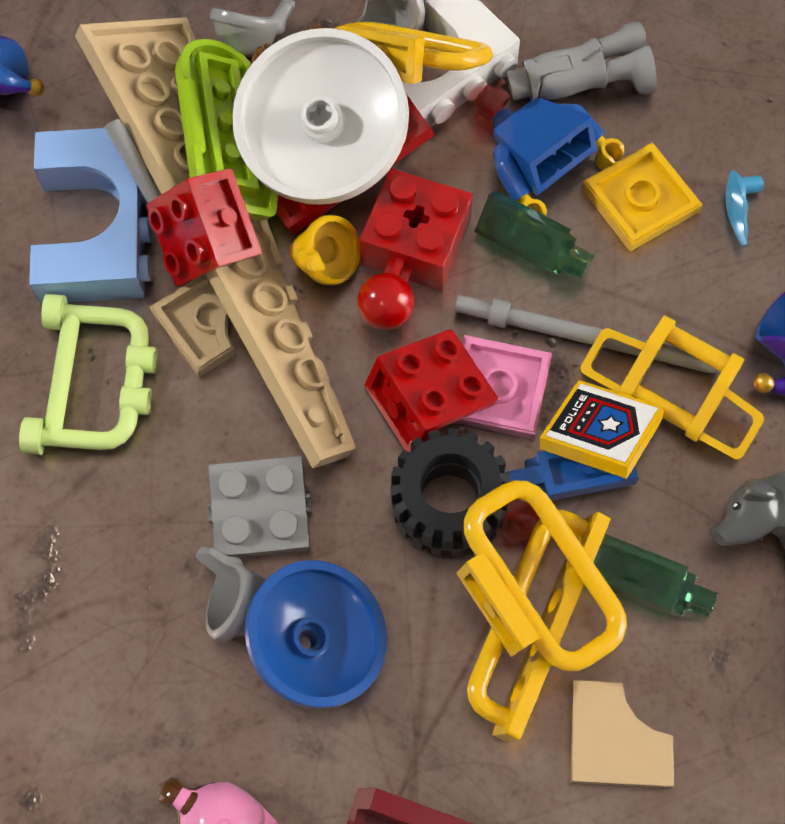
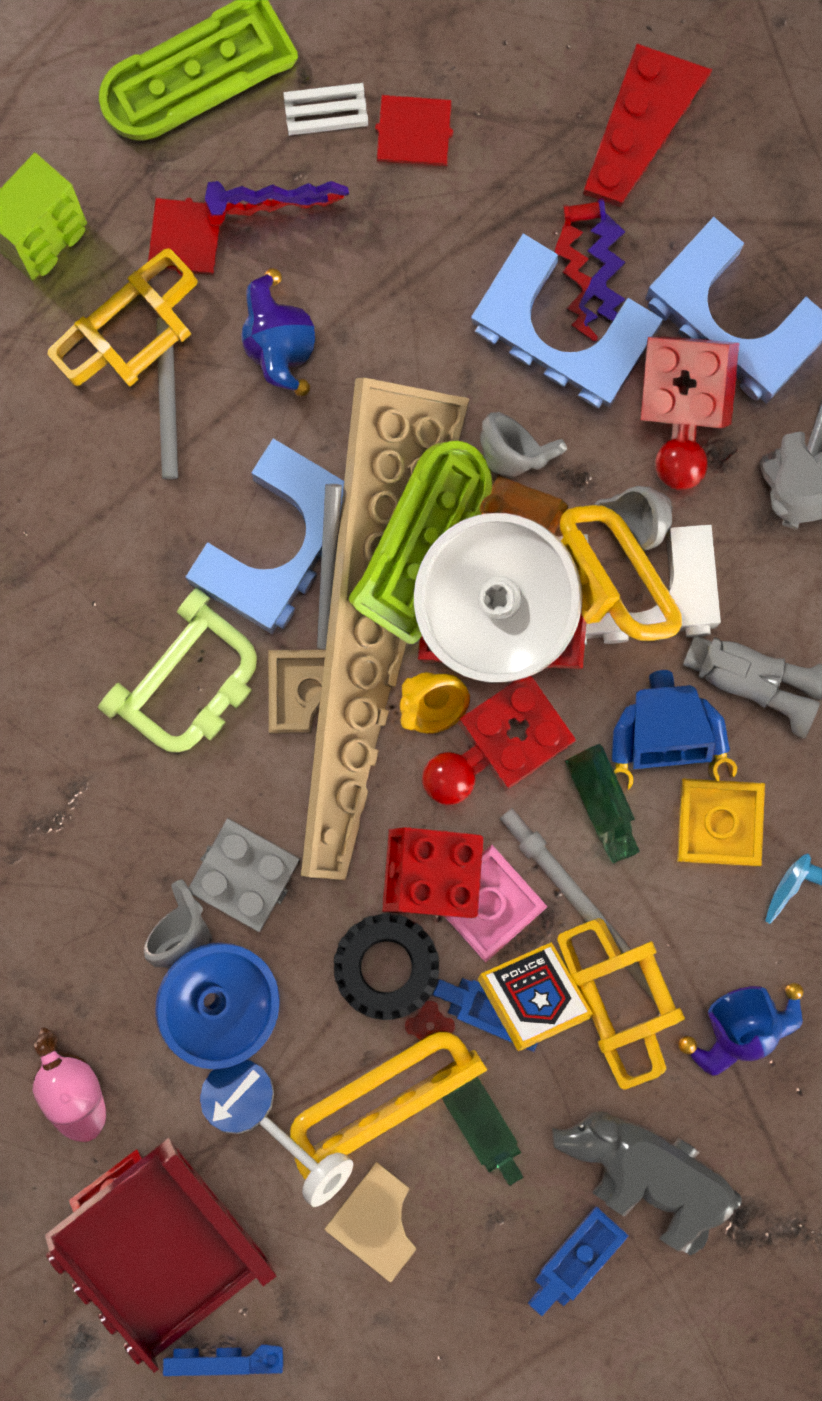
camera: 30 degrees right, 15 degrees up
red bracket [147,168,263,287] -> none
yellow bar [456,480,627,671] -> none
clear red plate [473,78,511,123] -> none
none -> piece [200,1060,353,1207]

